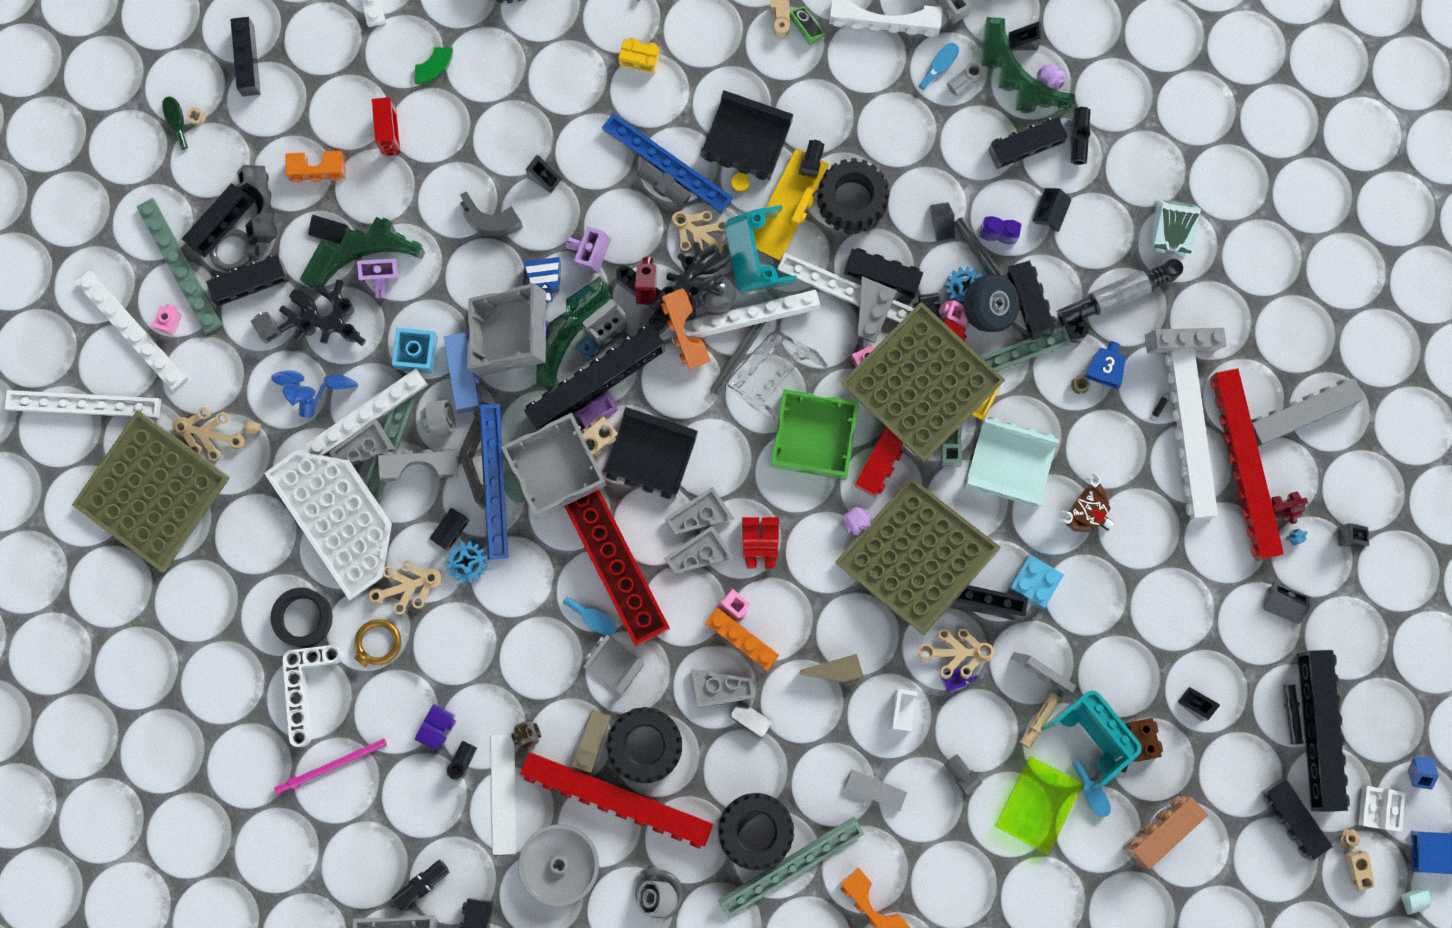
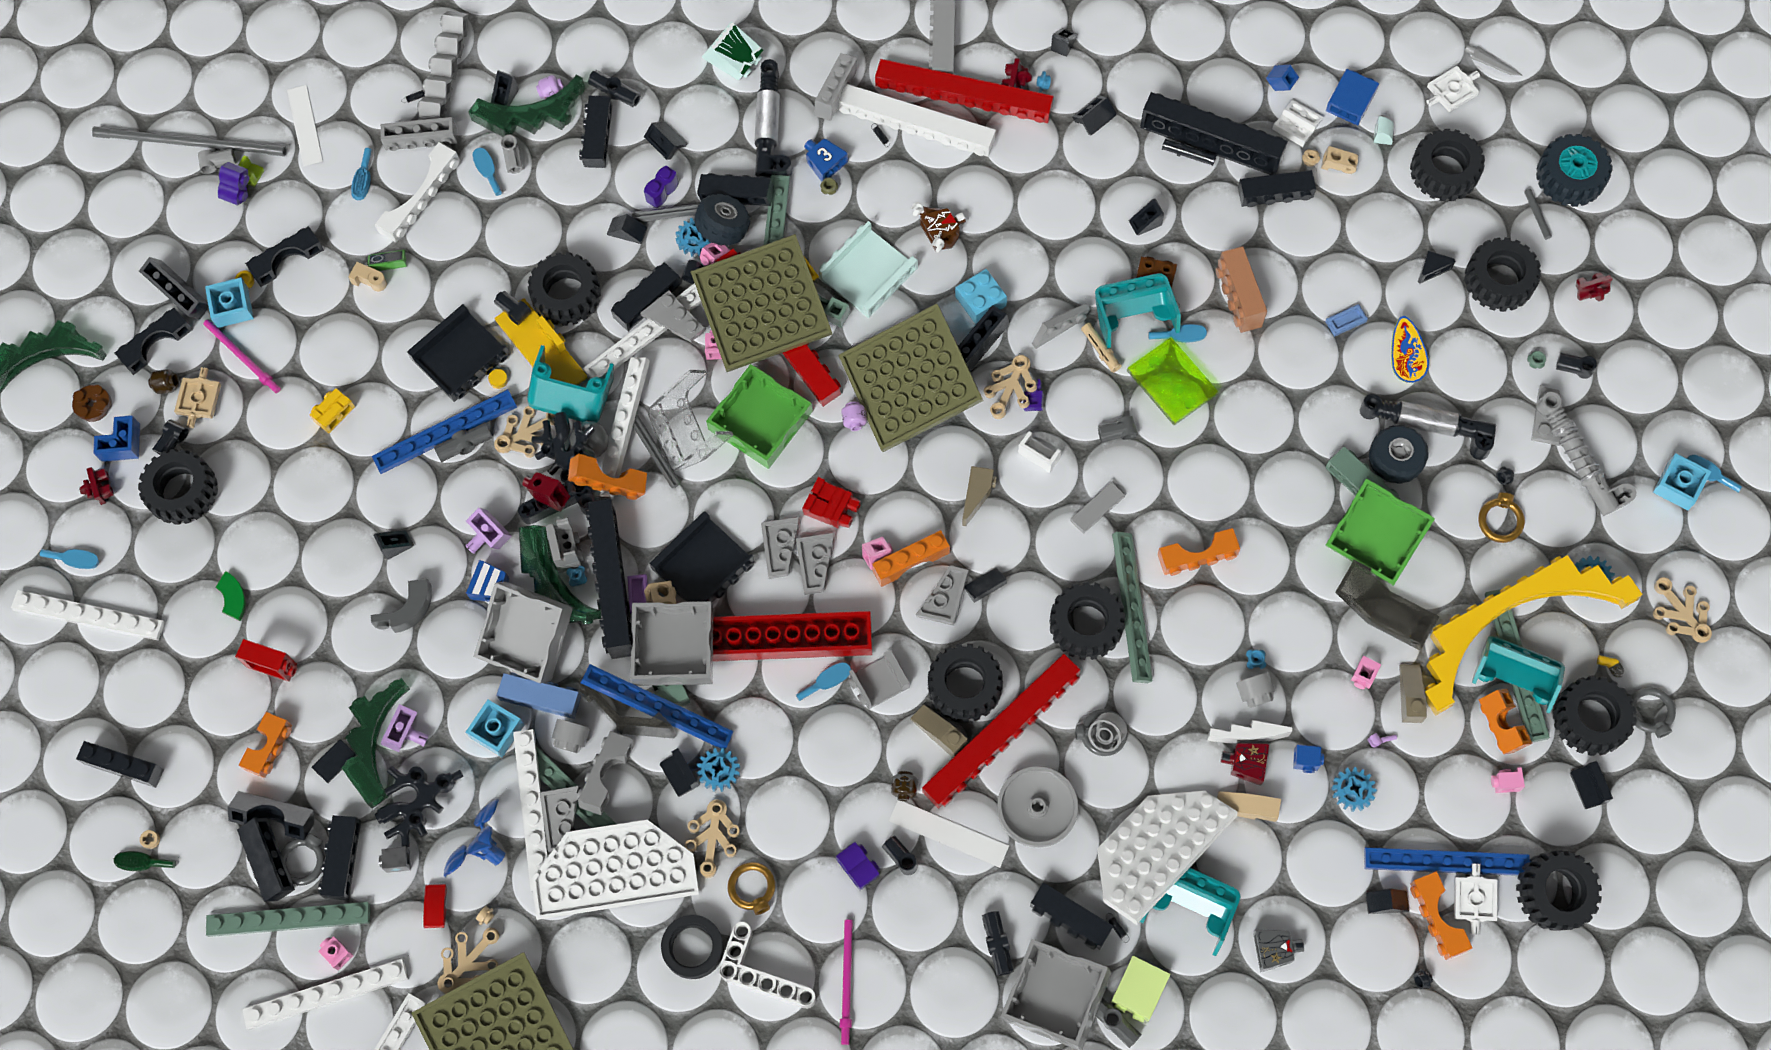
camera: 60 degrees left, 10 degrees down
none -> red slope [423,884,447,929]

